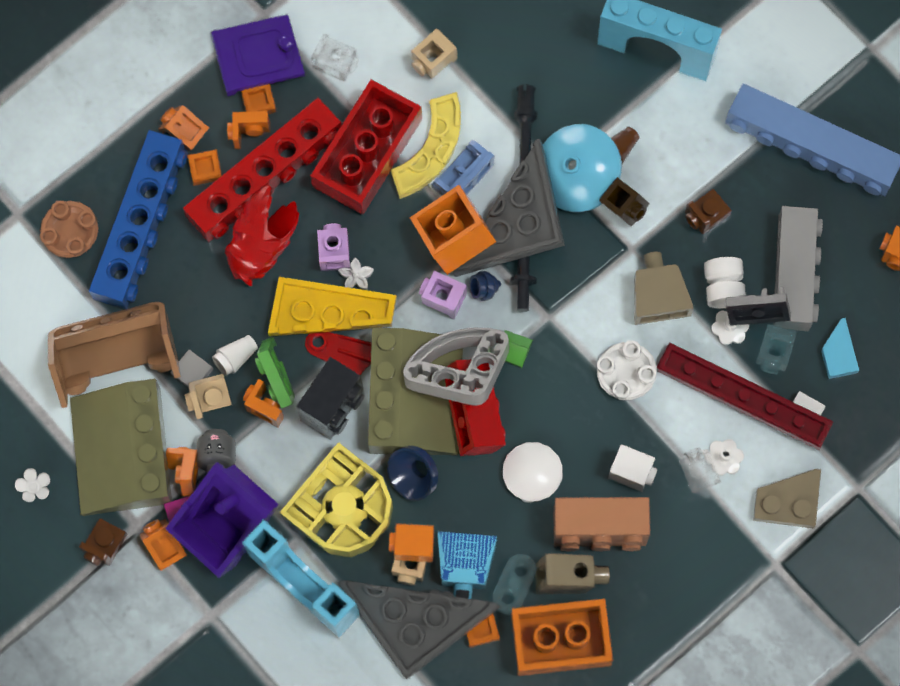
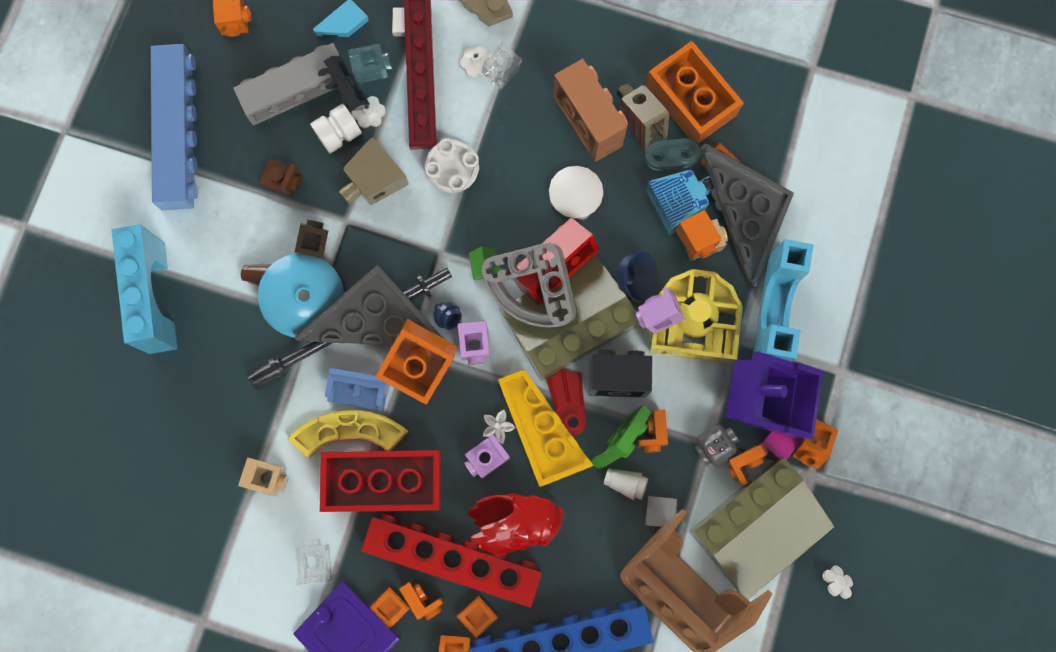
camera: 125 degrees left, 5 degrees up
reddish brown bracket [79,518,128,566] -> none
tan bracket [185,374,232,419] -> none
white brick [608,444,658,492] -> none
none -> lavender brick [636,287,686,334]

